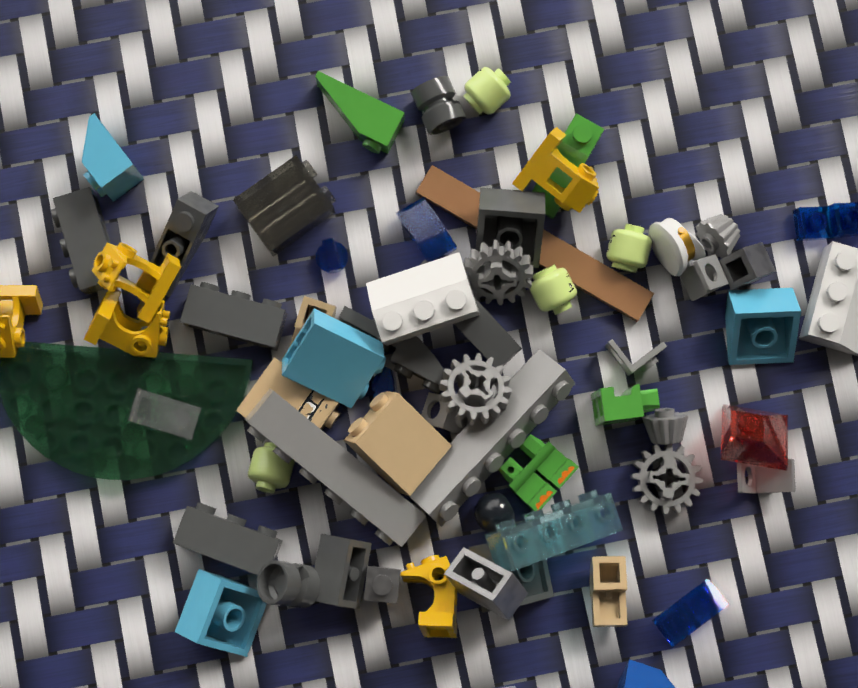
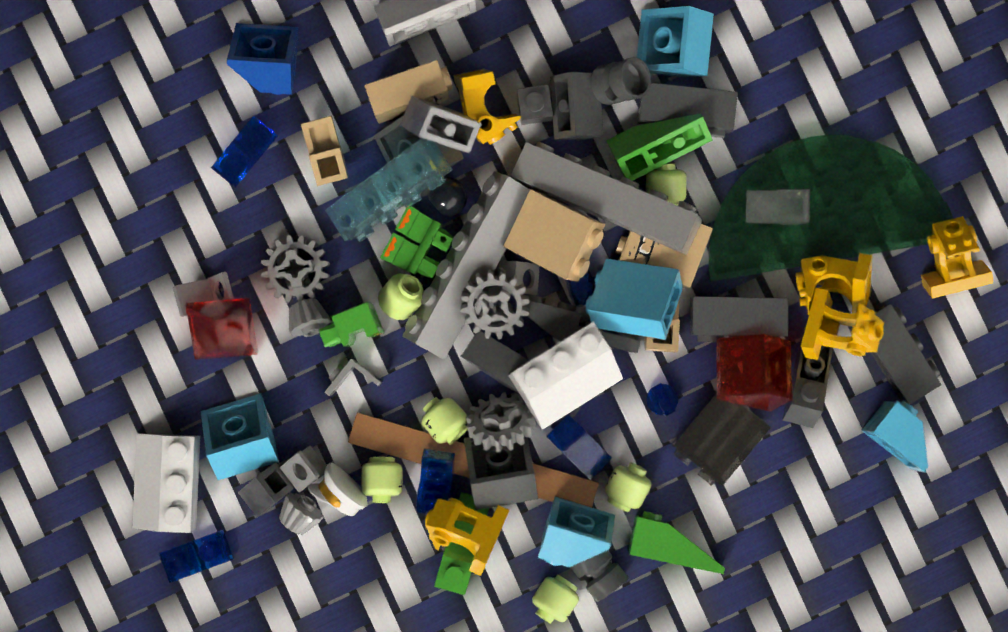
camera: 165 degrees right, 5 degrees up
none -> tan brick [364,60,453,124]
none -> yellowish green head [378,273,424,320]
none -> clear blue slope [416,448,455,514]
none -> medium azure slope [538,497,615,567]
none -> yellowish green head [605,462,652,512]
none -> bright green slope [606,113,713,181]
none -> clear red slope [716,334,793,412]

